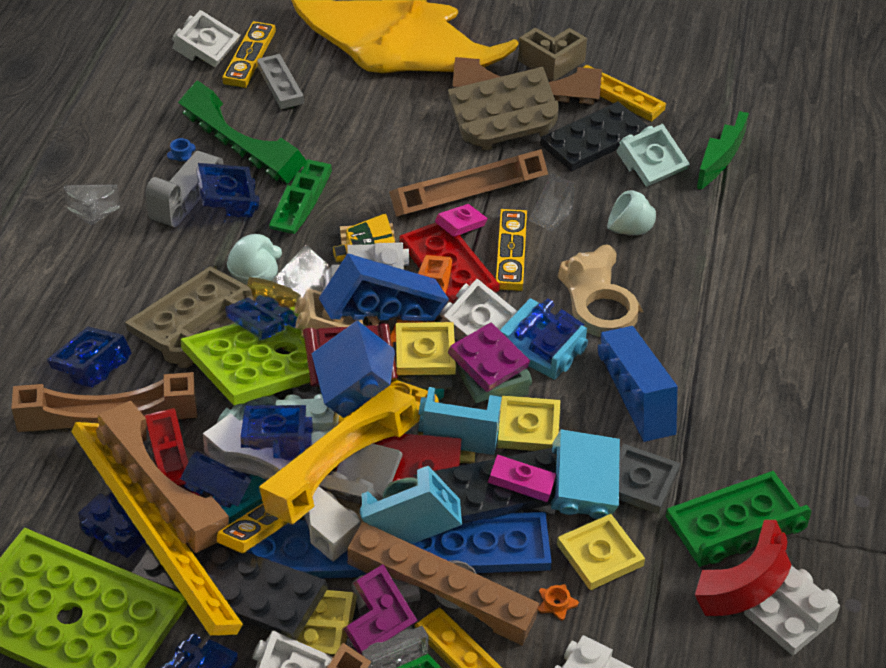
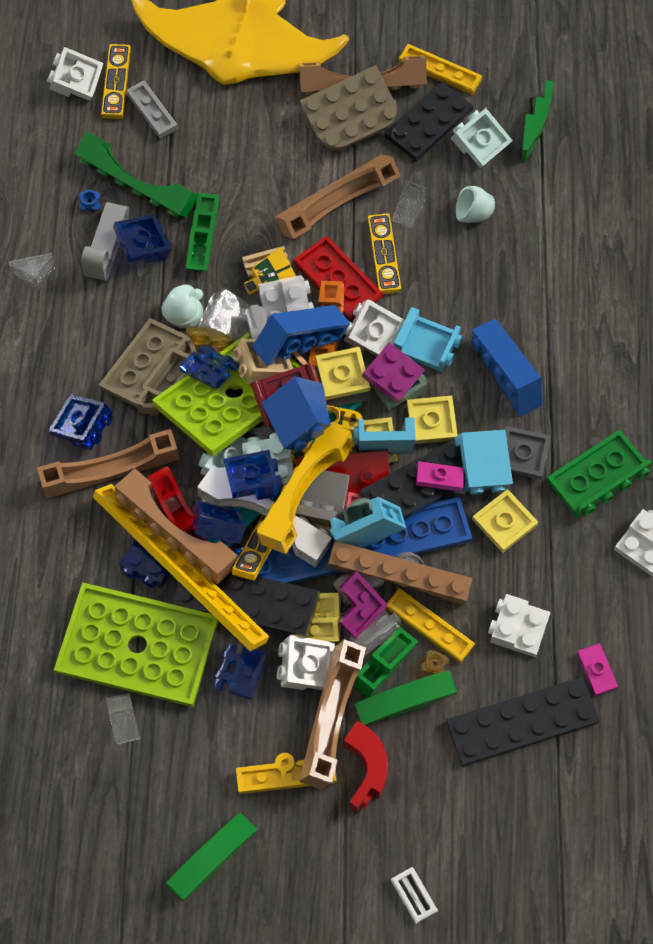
camera: 10 degrees left, 20 degrees up
dark pink plate [435,204,488,237] -> none
clear blue plate [514,299,585,364] -> none
dark tan brick [518,28,587,81] -> none
orange plate [538,584,579,621] -> none
tan animal [558,245,643,337] -> none
red arch [695,520,792,616] -> none

